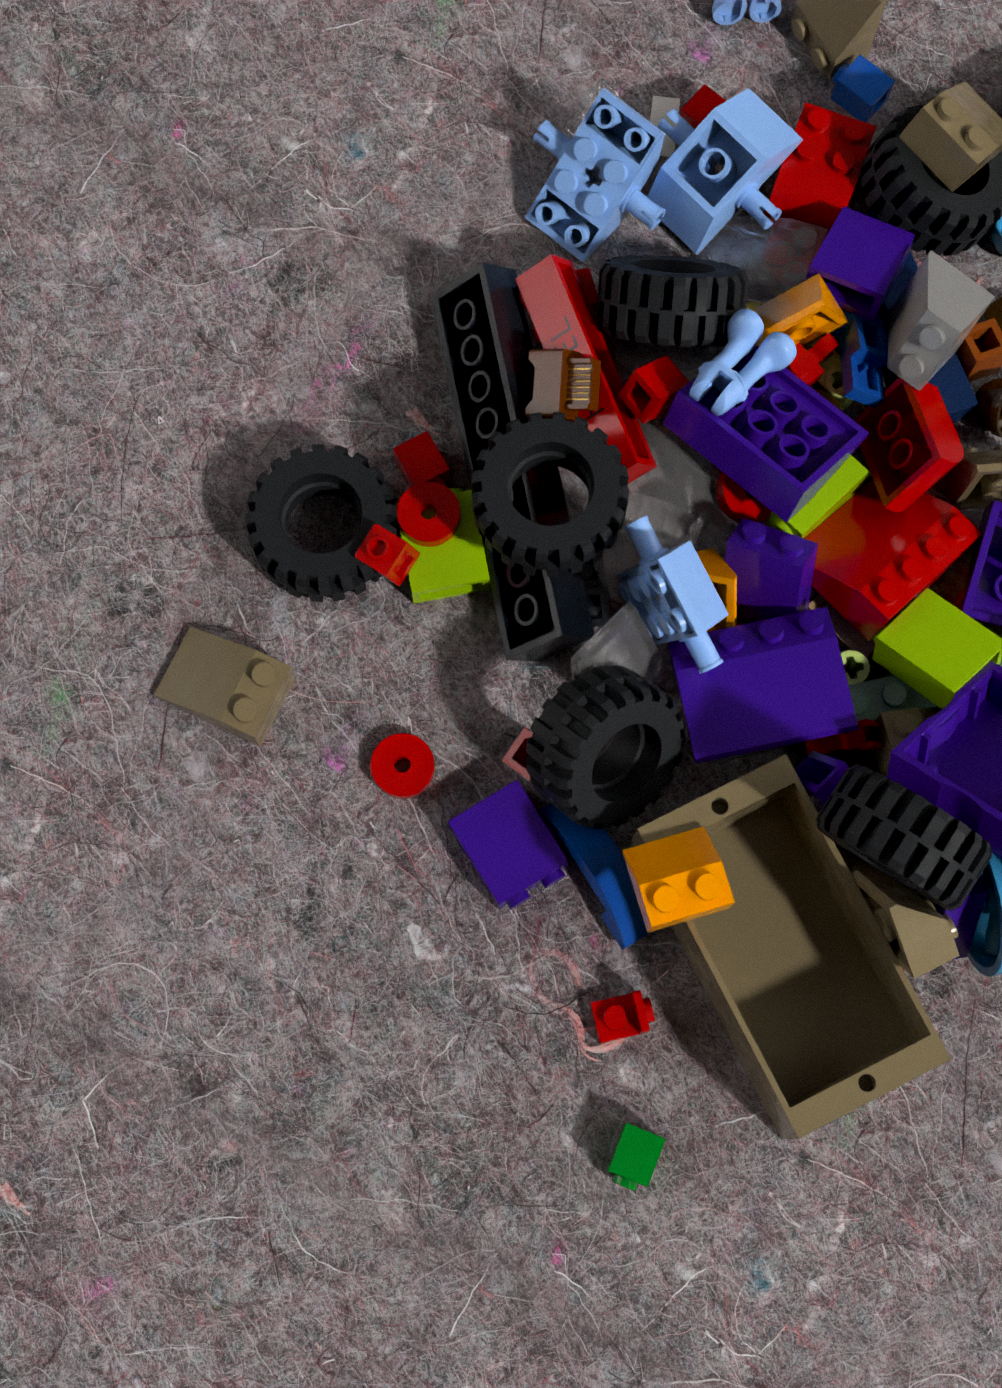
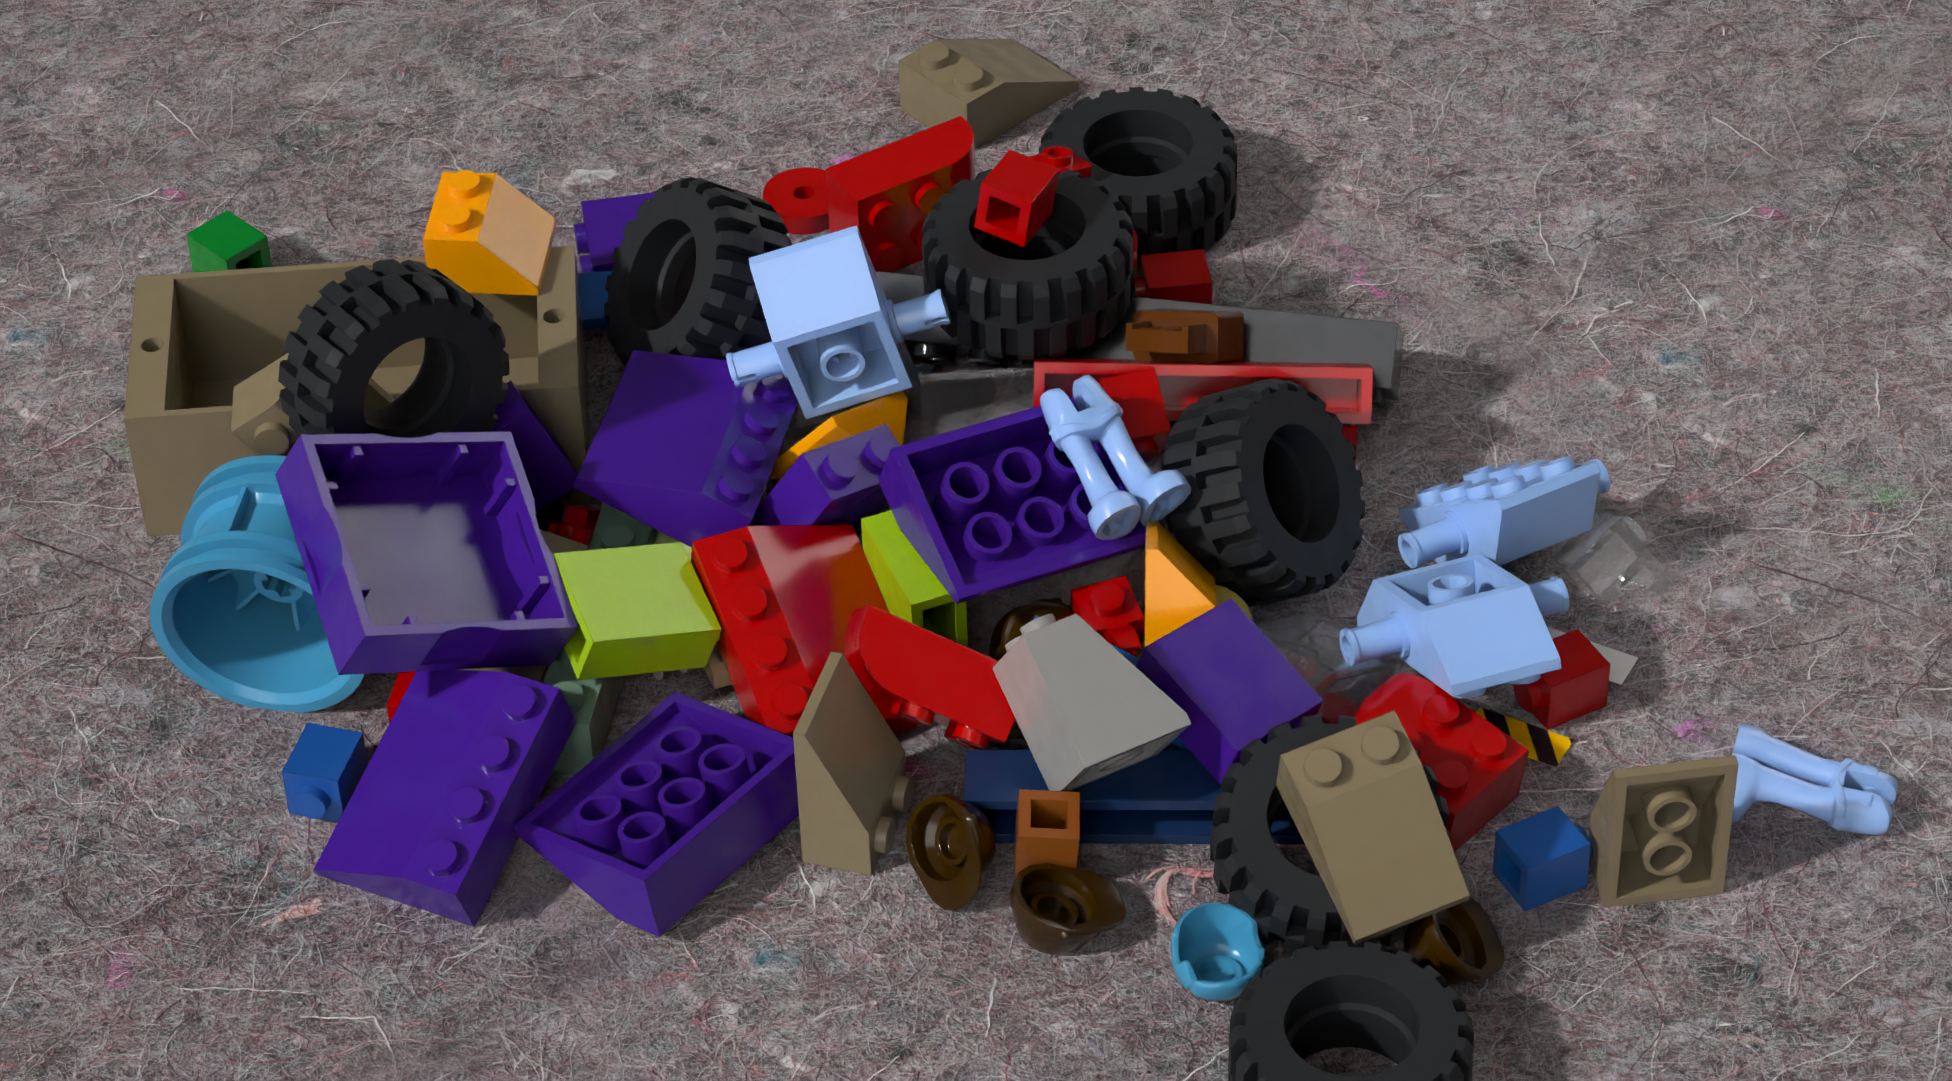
camera: 115 degrees right, 35 degrees down
none -> red brick [826,116,975,273]
none -> red brick [974,149,1060,247]

